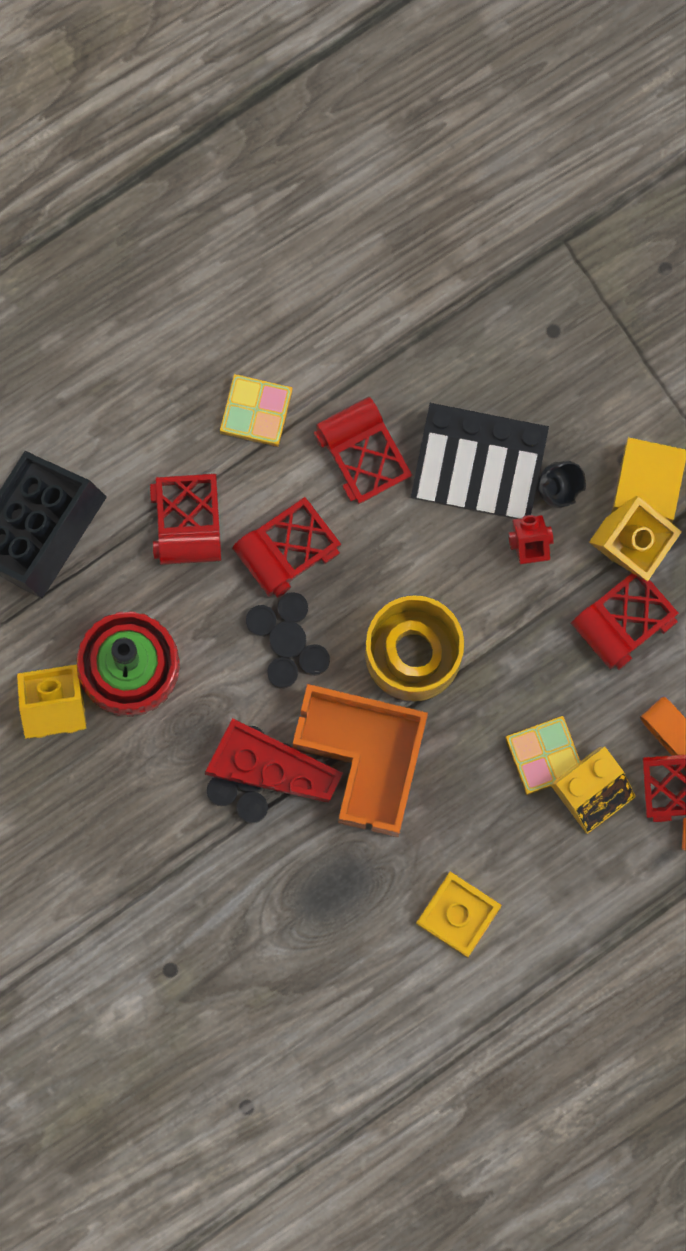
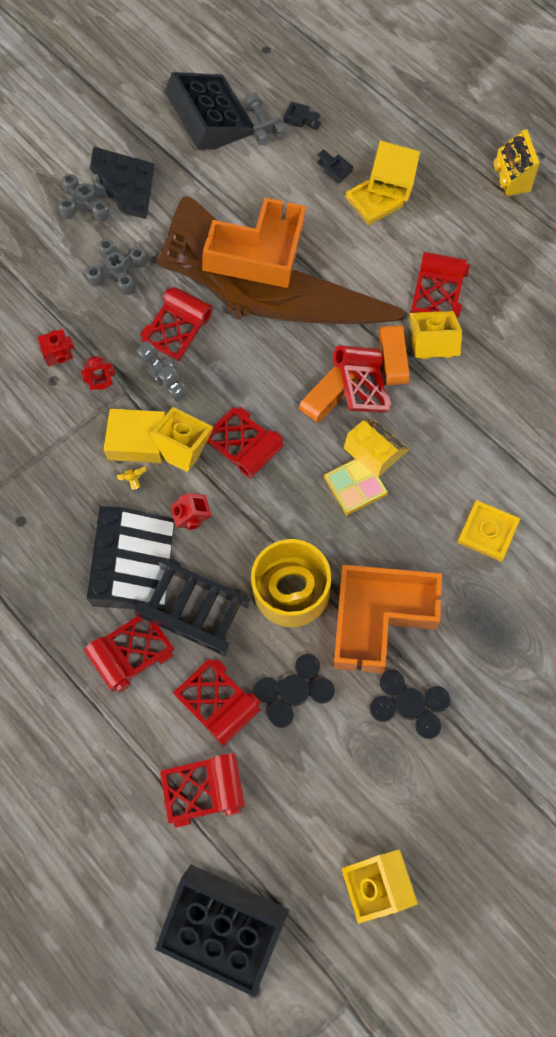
camera: 90 degrees left, 10 degrees down
red wheel [76,611,180,717] -> none
red wing [204,718,343,803] -> none
tile [220,374,293,447] -> none
black hair [538,461,586,508] -> none
none -> yellow plant [116,466,147,490]
none -> black fence [134,558,251,657]

